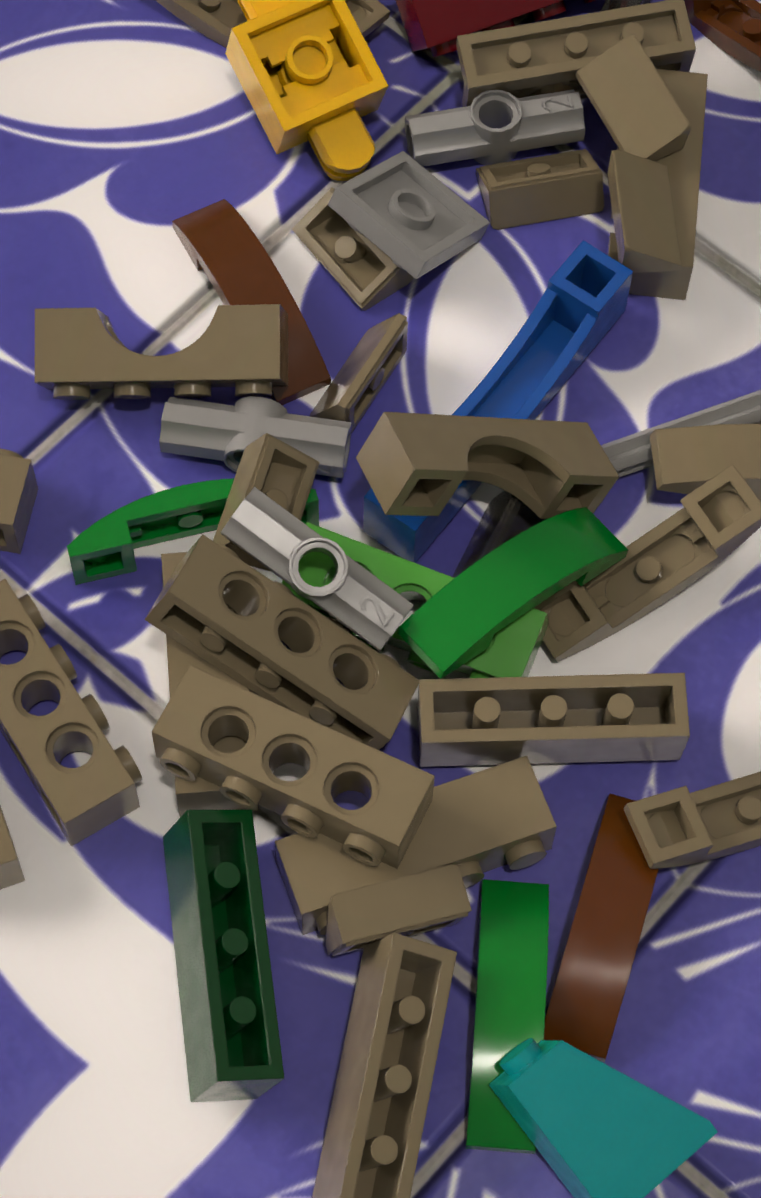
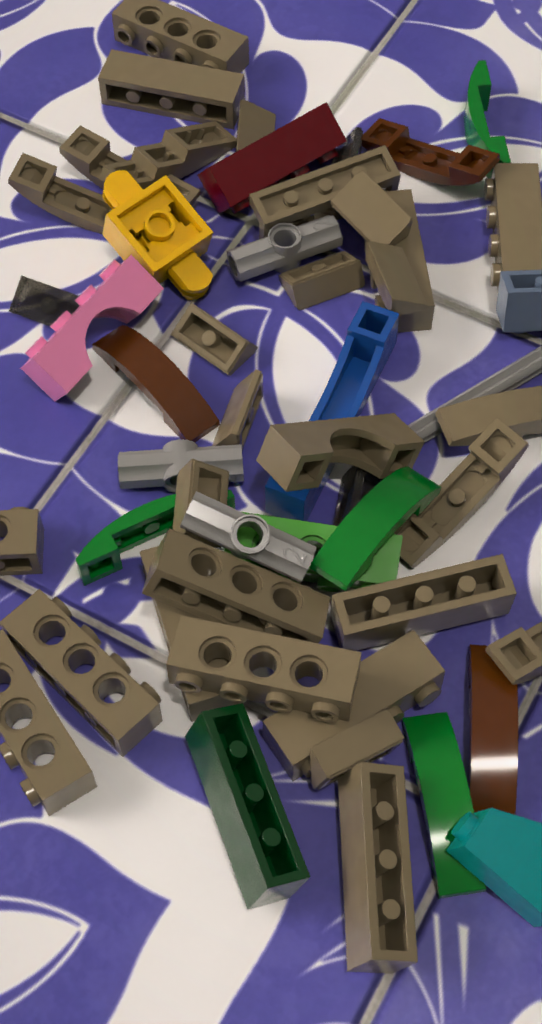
camera: 10 degrees left, 5 degrees down
dark tan arch [35,304,288,400] -> none
light grey plate [328,151,490,279] -> none
none -> clear smoke slope [9,275,79,326]
none -> bright pink arch [21,255,164,402]

